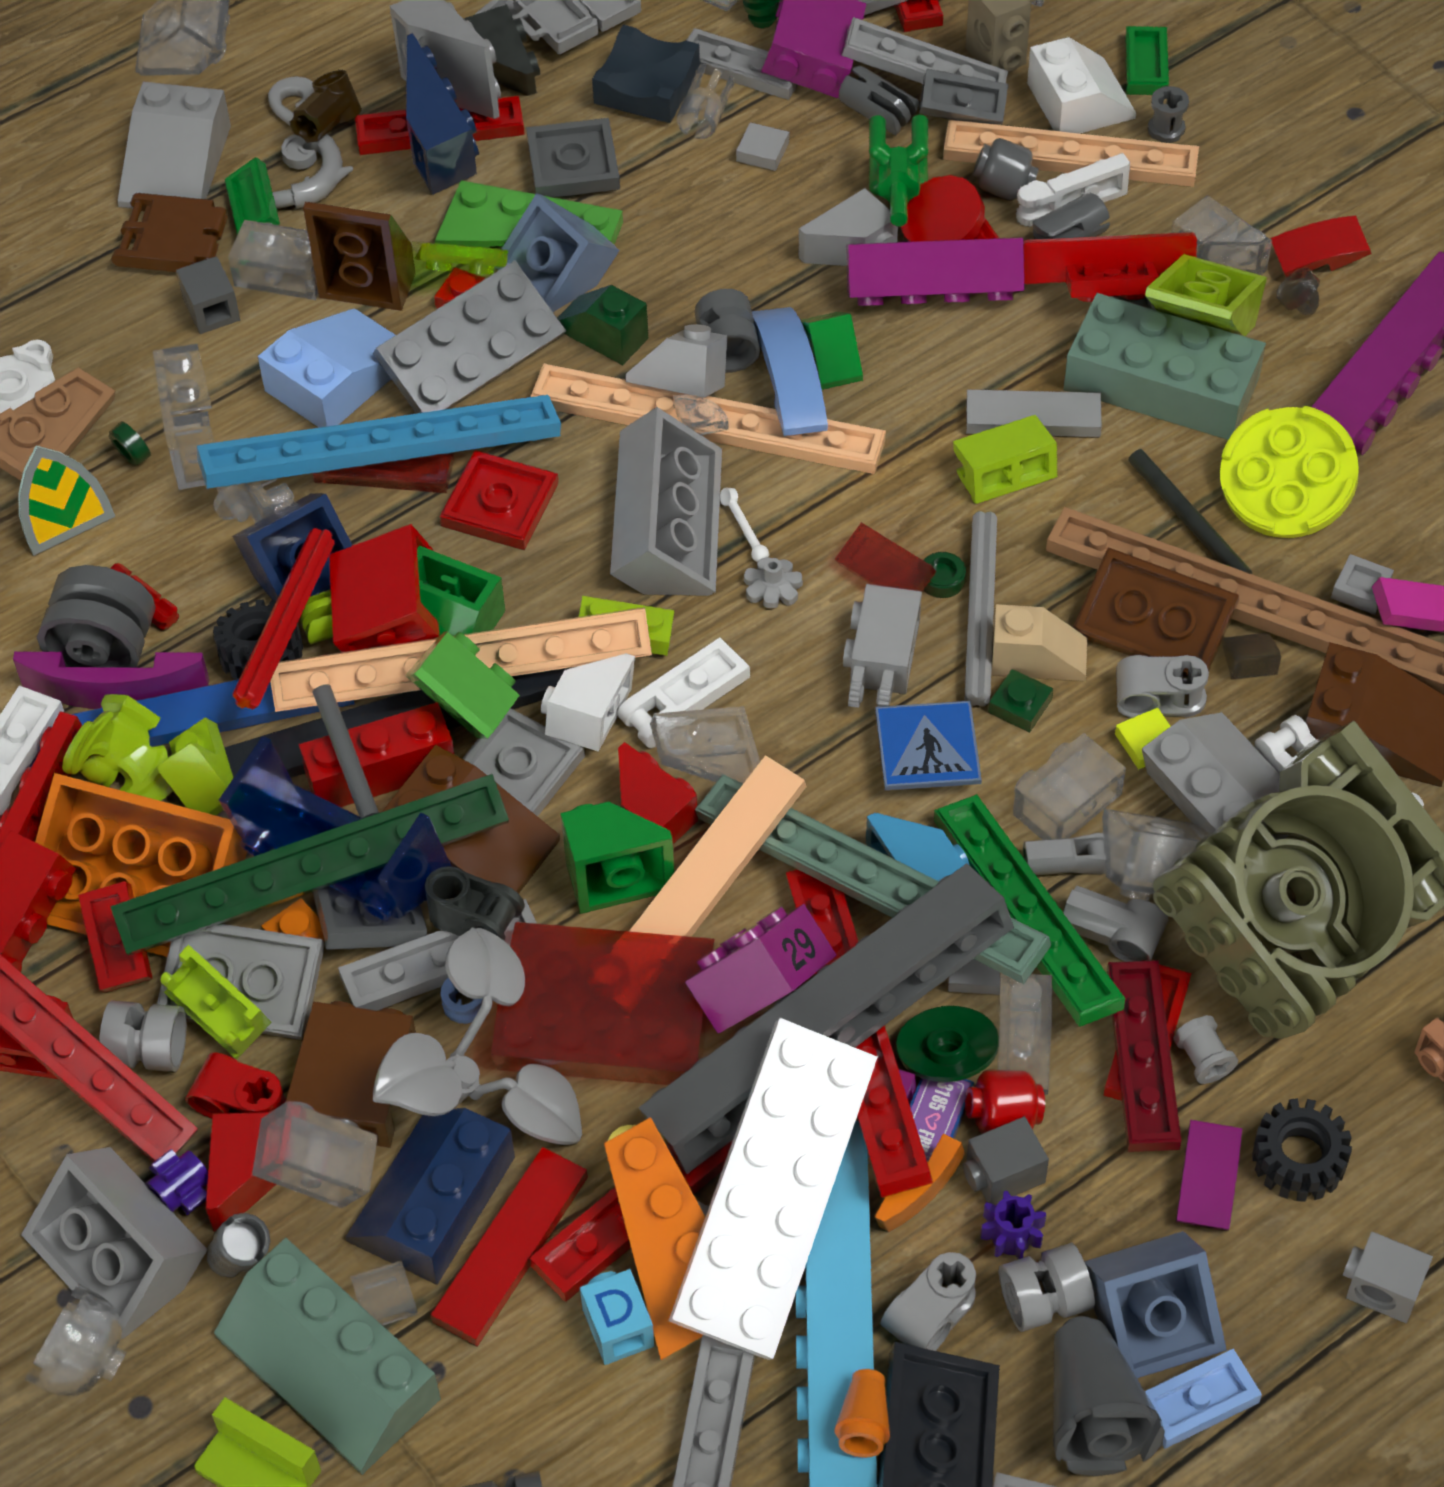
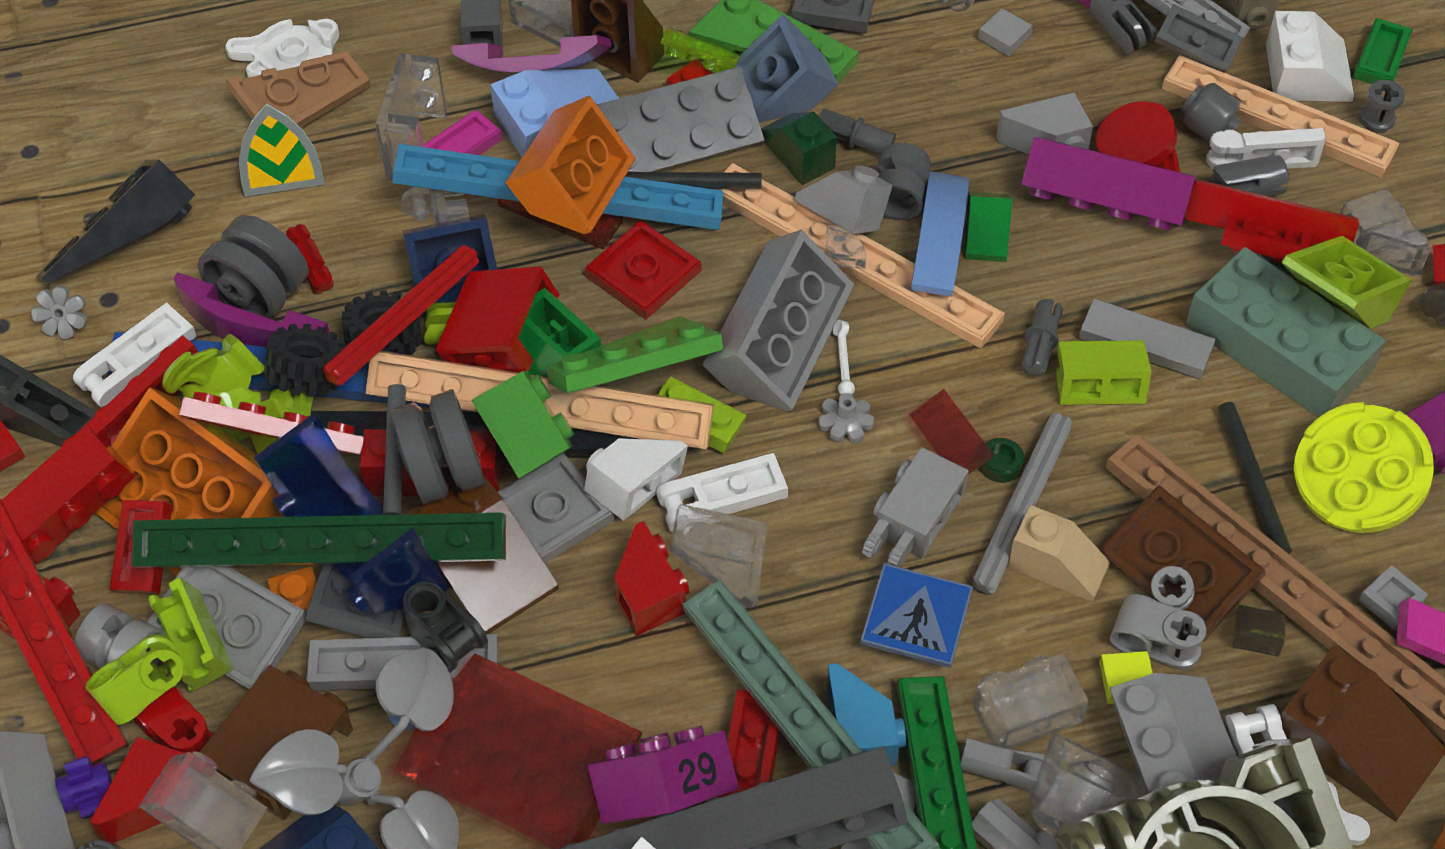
camera: 20 degrees right, 0 degrees up
dark green tile [109,421,151,466] -> none
green slope [560,801,674,914] -> none
light nougat tile [588,755,807,1017] -> none
green plant [869,115,929,226] -> none
dark green plate [988,669,1054,733] -> none
none -> lime piece [86,634,184,725]
none -> plate [179,391,364,456]
none -> black tyre [264,324,345,397]
none -> dark grey wheel [391,389,486,505]
none -> dark pink tile [420,109,503,155]
none -> magenta slope [452,35,611,74]
none -> orange slope [505,95,636,234]
none -> bright green wing [546,316,723,393]
none -> pearl dark grey bar [625,172,762,189]
none -> dark grey axle [819,109,896,154]
none -> dark grey axle [1021,299,1063,376]
none -> light grey bush [1151,566,1195,610]

